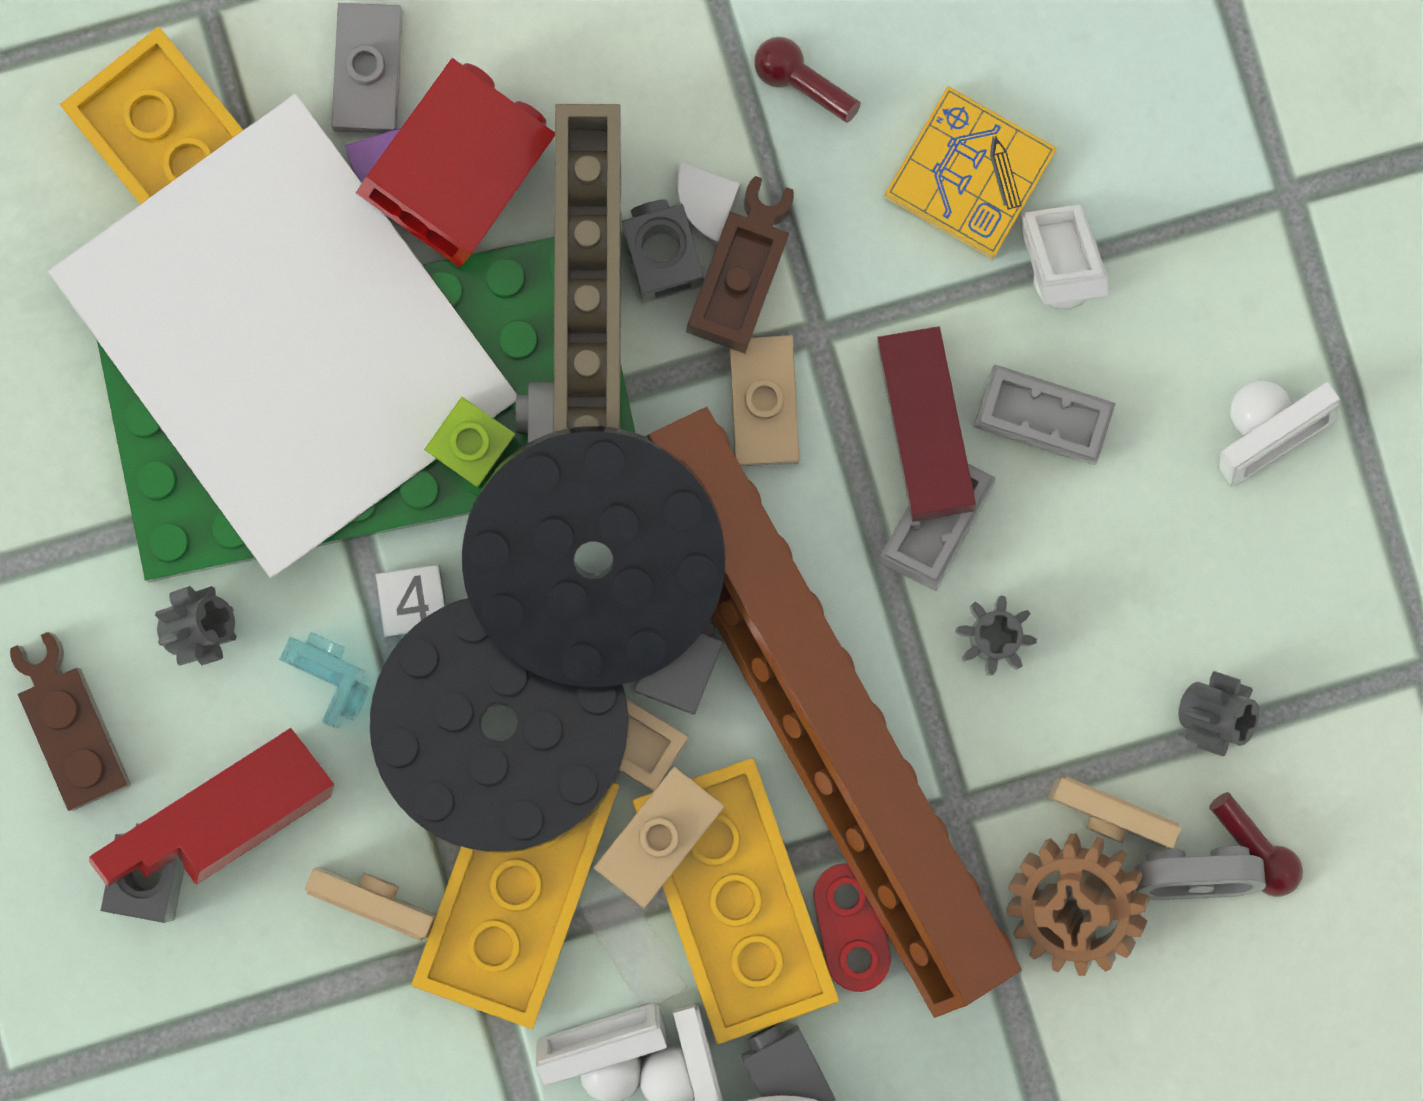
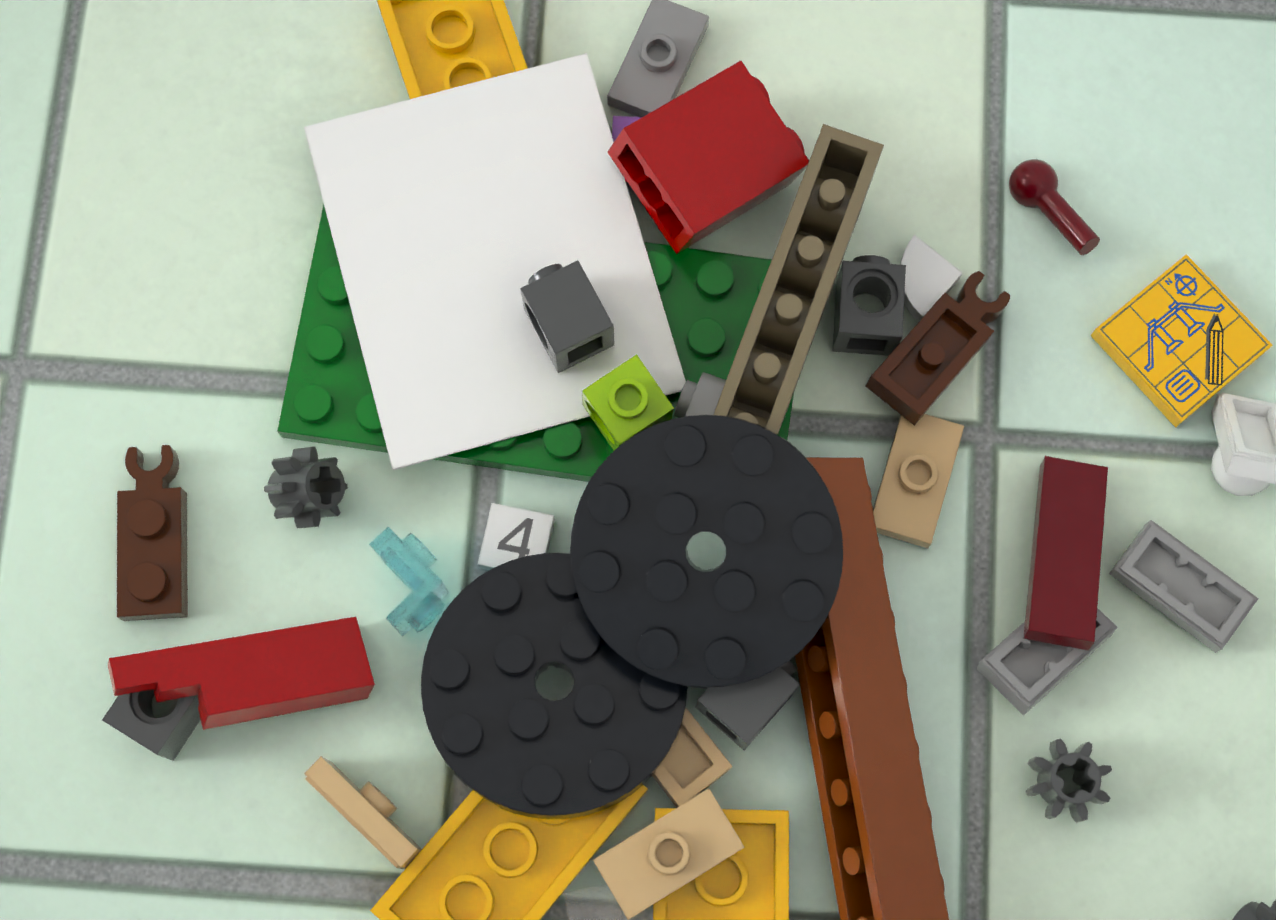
camera: 25 degrees right, 10 degrees down
none -> dark grey brick [520,260,614,373]

